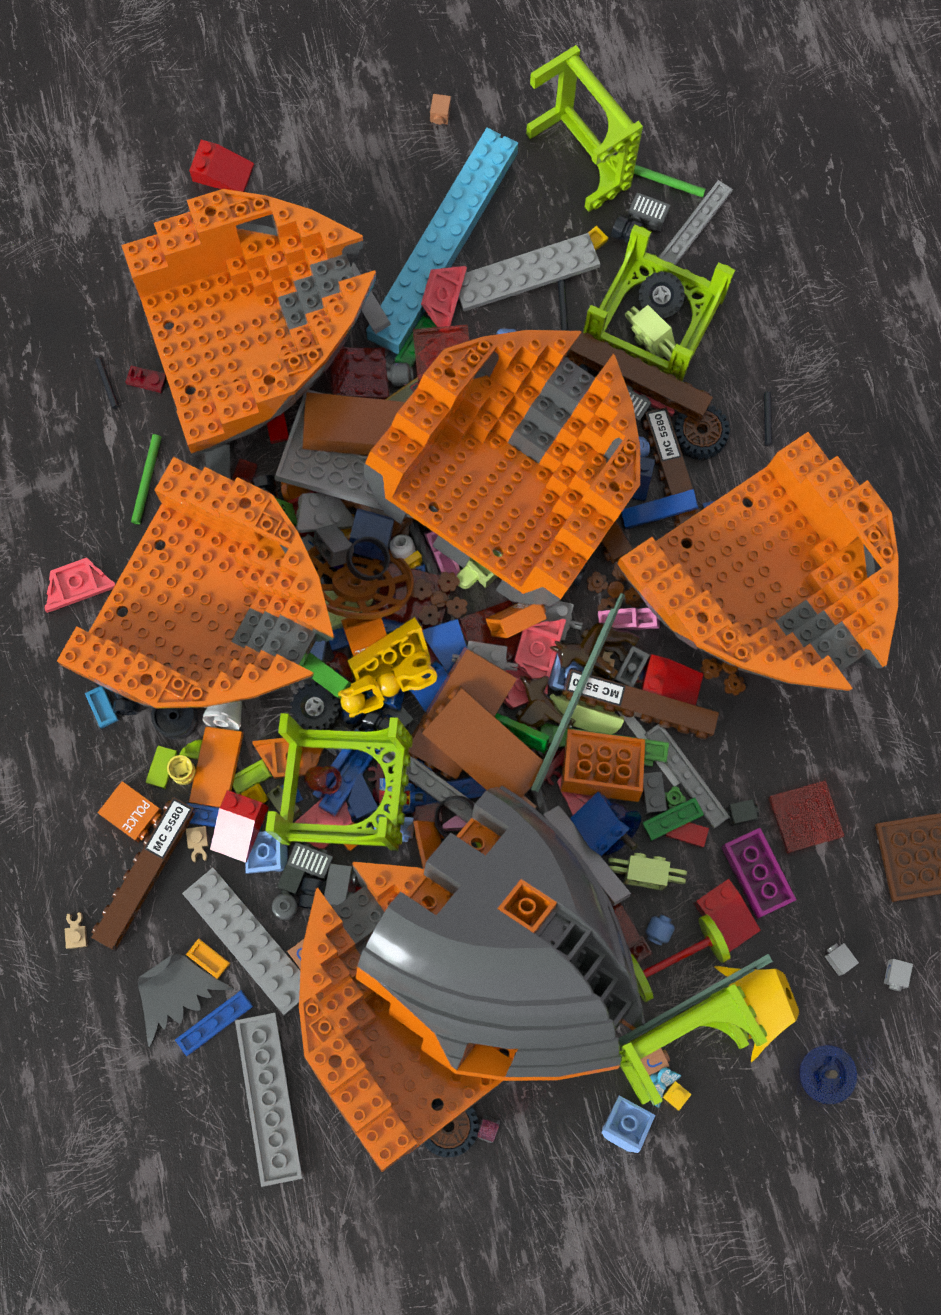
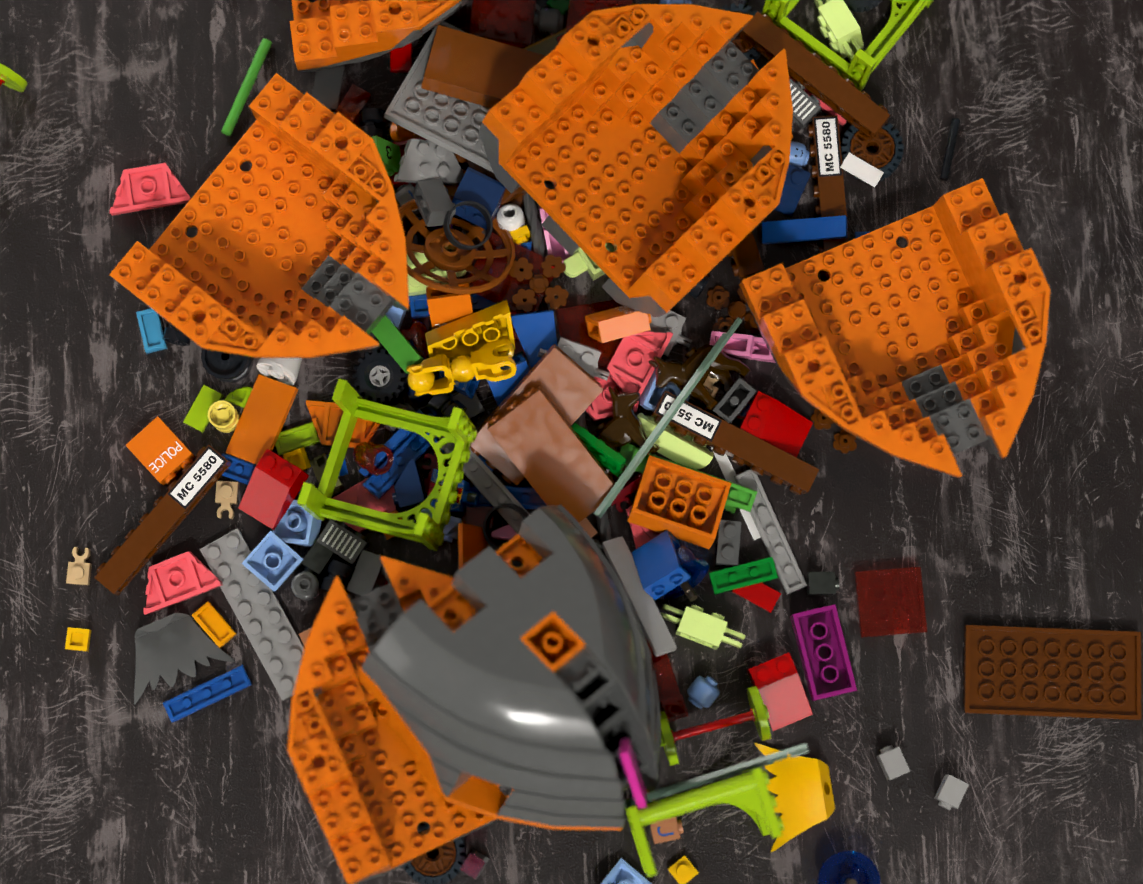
camera: 15 degrees right, 5 degrees up
light grey plate [235,1013,303,1187] -> none
medium azure animal [650,1067,681,1108] -> none
bright green plate [665,786,686,809] -> none
none -> yellow plate [65,627,91,652]
none -> coral wing [143,551,223,615]
none -> light blue slope [241,531,303,592]
none -> dark pink tile [619,738,647,809]
none -> white sticker [840,153,884,187]

